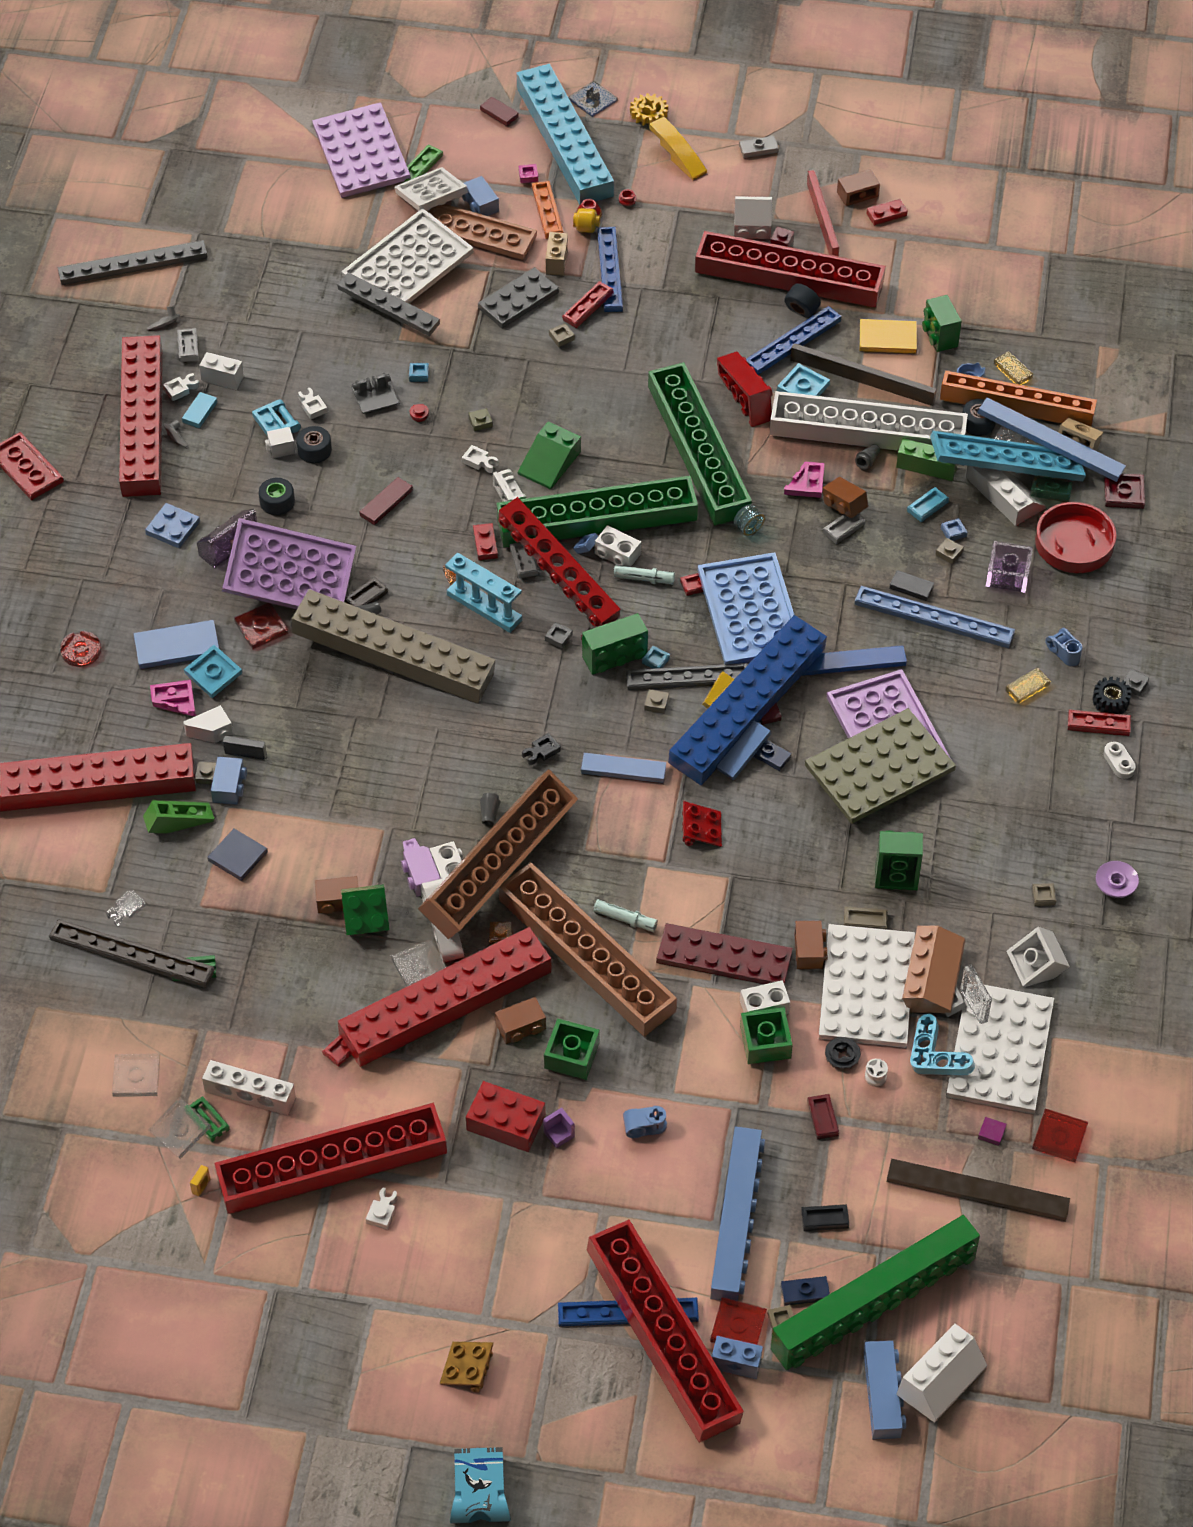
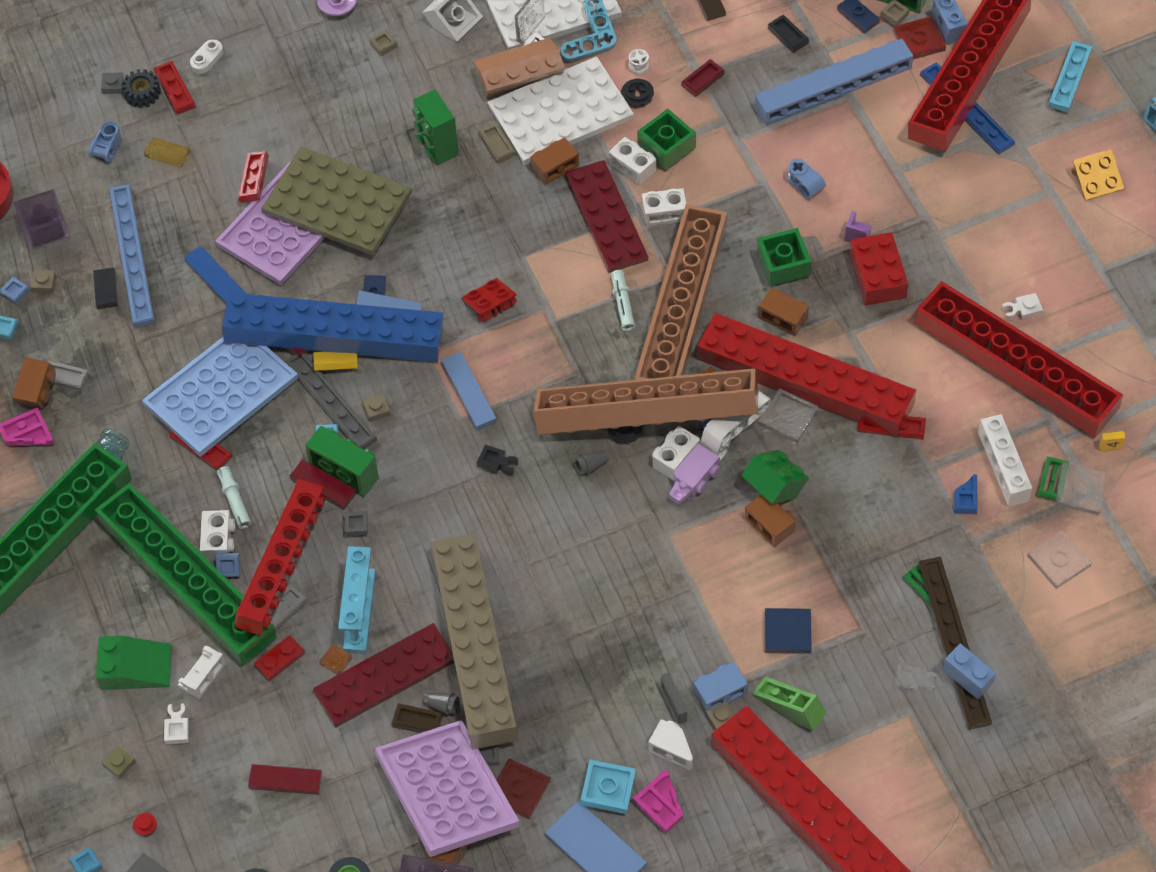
camera: 120 degrees left, 5 degrees up
none -> red tile [238,151,269,203]
none -> dark red plate [313,623,454,728]
none -> white brick [642,188,686,226]
none -> medium blue brick [942,644,996,699]
none -> blue tile [954,474,977,514]
none -> medium azure plate [1048,41,1093,113]

